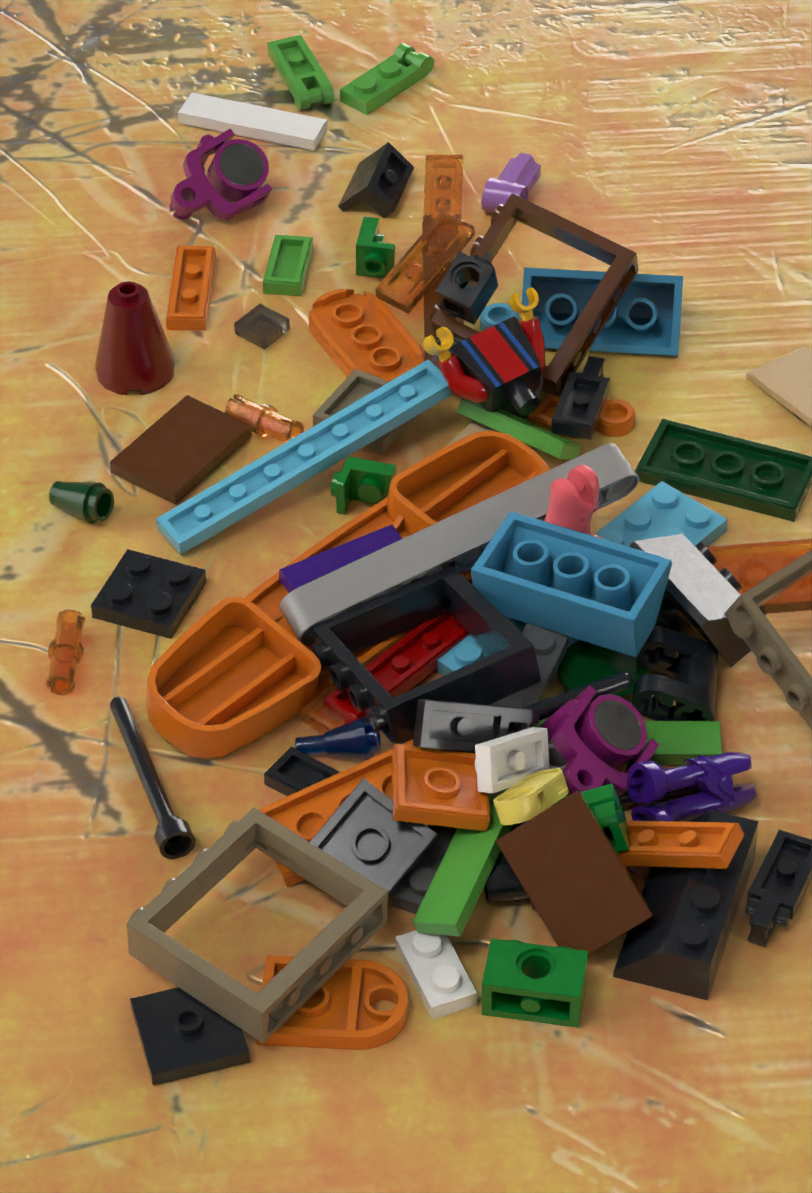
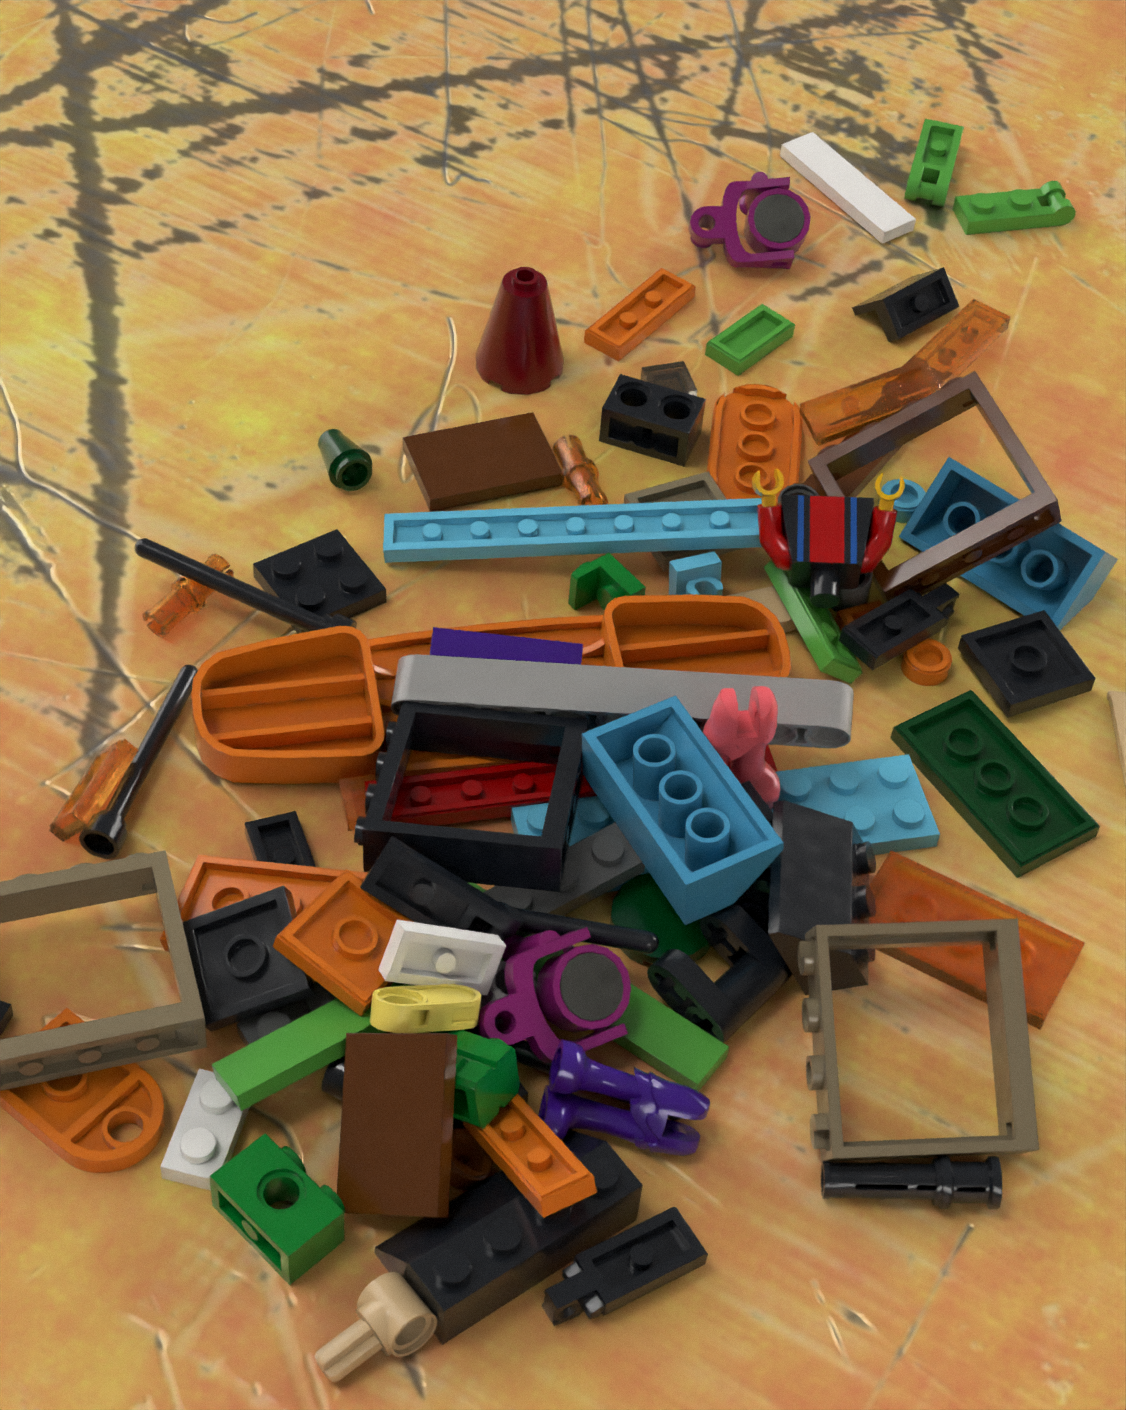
camera: 30 degrees right, 5 degrees up
clear blue cone [295,716,381,760] -> none
green bracket [356,217,395,279] -> none
black brick [435,252,498,325] -> none
medium lavender piece [481,153,541,213] -> none
none -> clear orange tile [49,739,138,842]
none -> black piece [134,538,357,632]
none -> tan axle [315,1272,437,1382]
none -> black brick [599,374,706,467]
none -> medium azure tile [668,551,723,596]
none -> black plate [958,610,1095,718]

